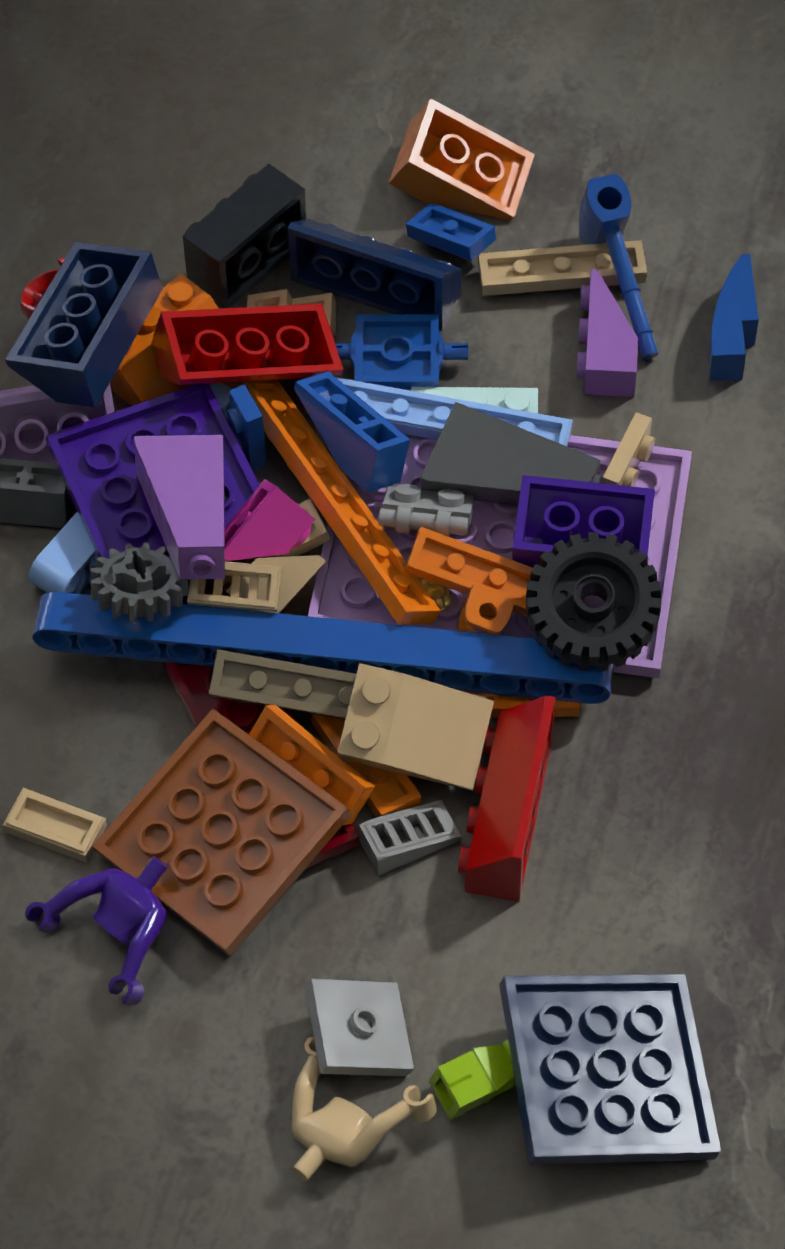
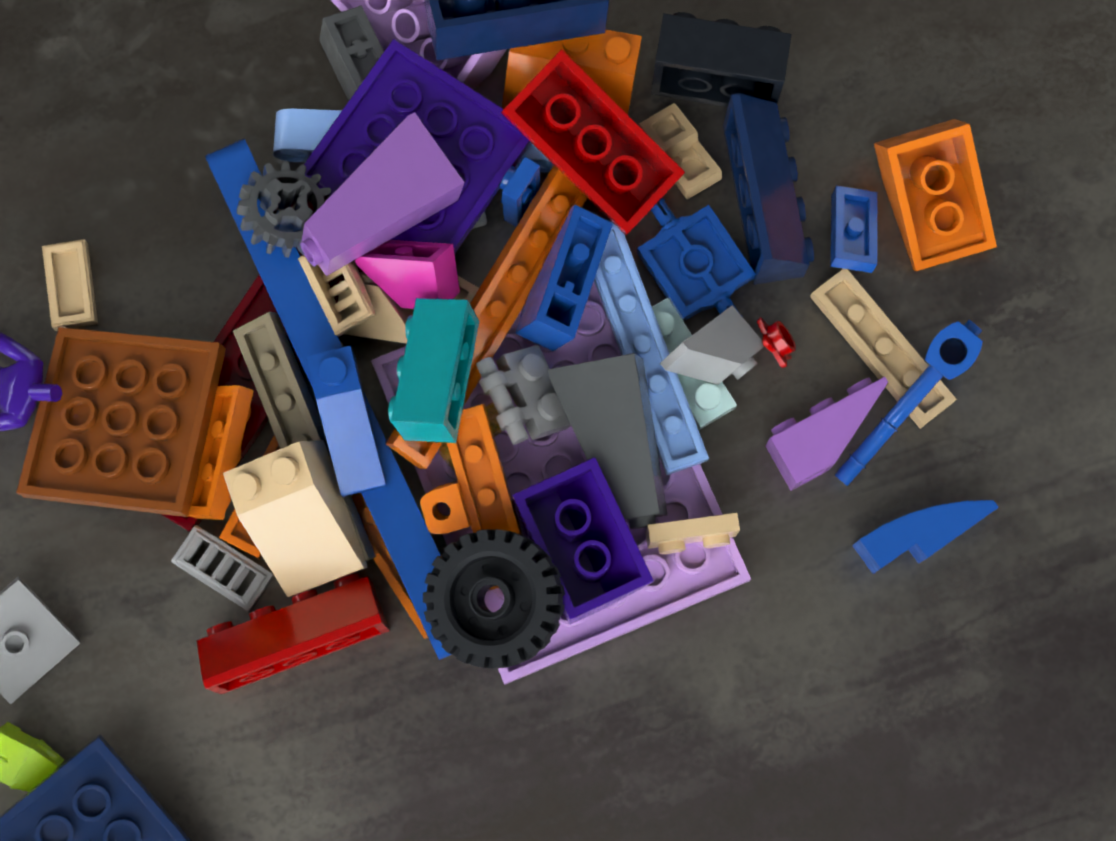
camera: 55 degrees right, 20 degrees up
none -> slope [306,345,386,497]
none -> teal brick [388,298,480,443]
none -> light grey slope [660,305,765,385]
none -> red plate [756,317,796,368]

